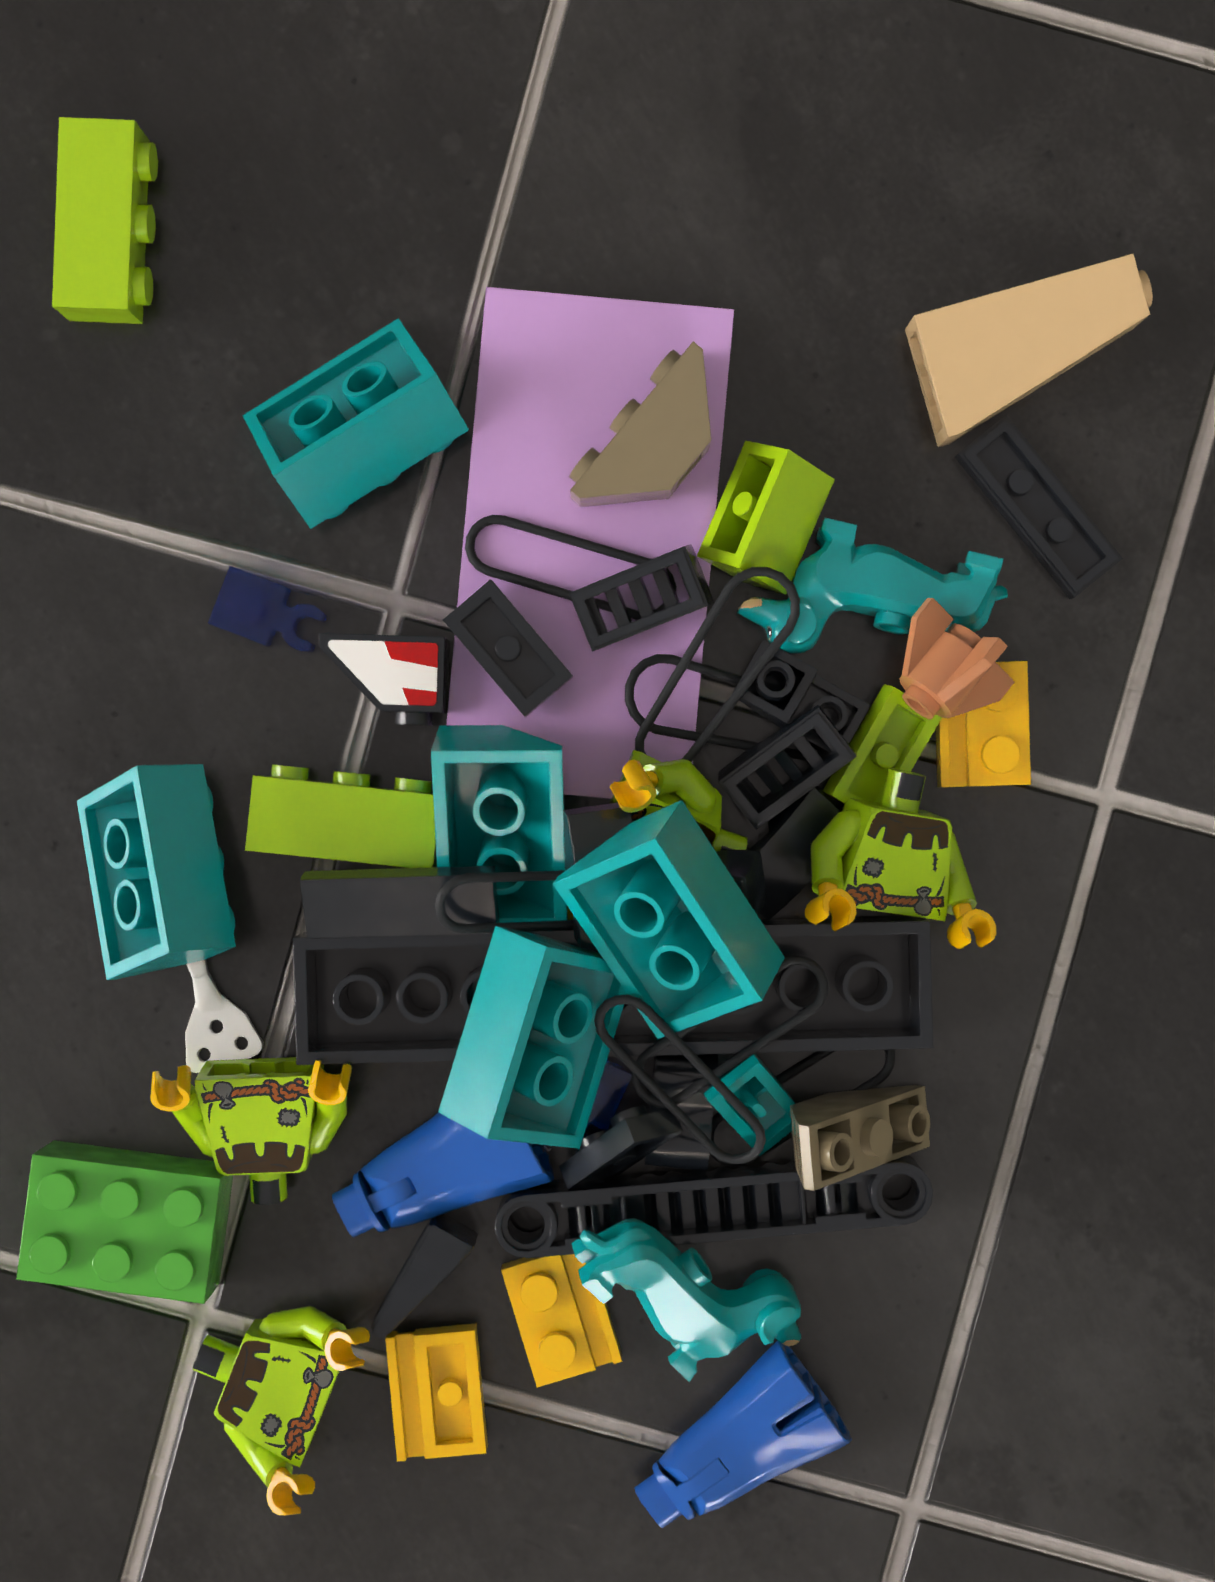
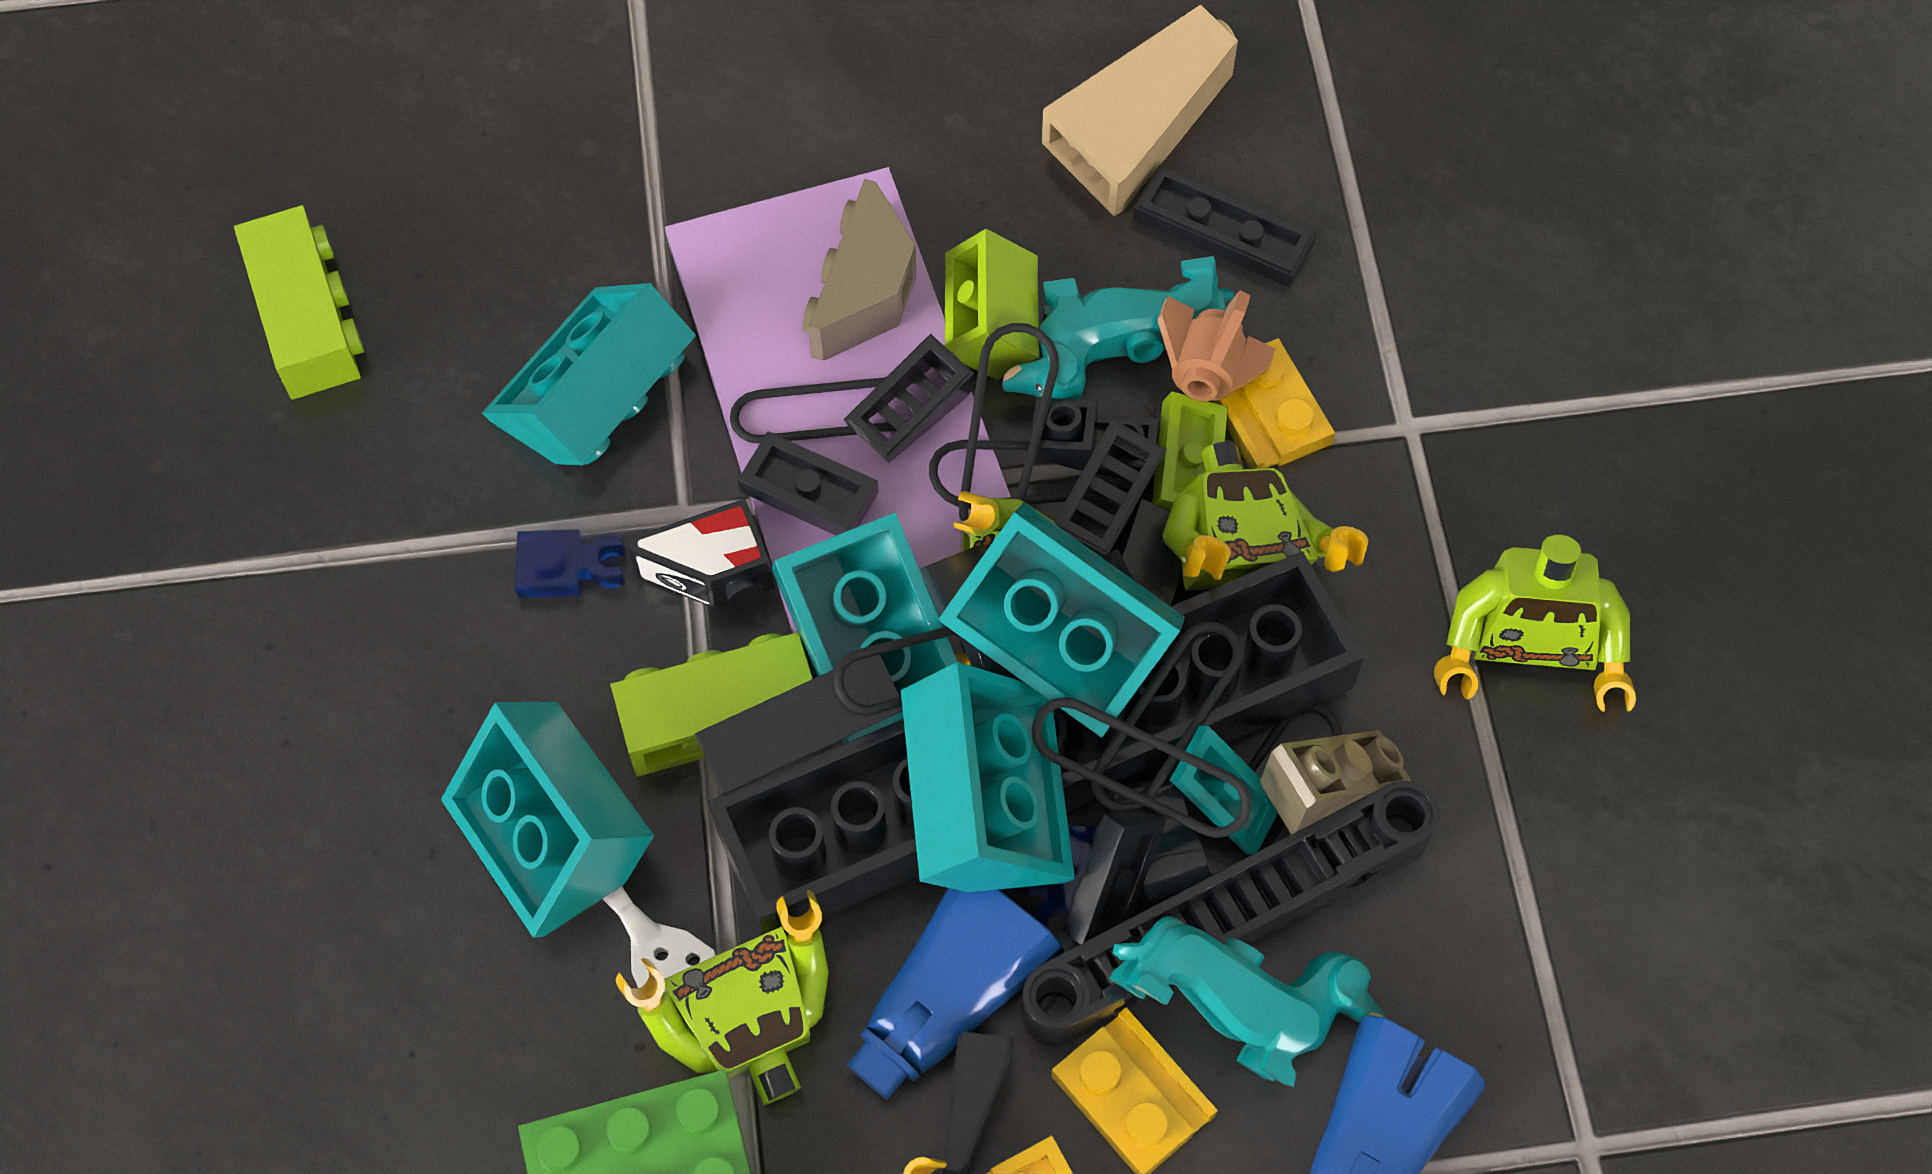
camera: 25 degrees left, 25 degrees down
none -> lime torso [1434,534,1636,712]

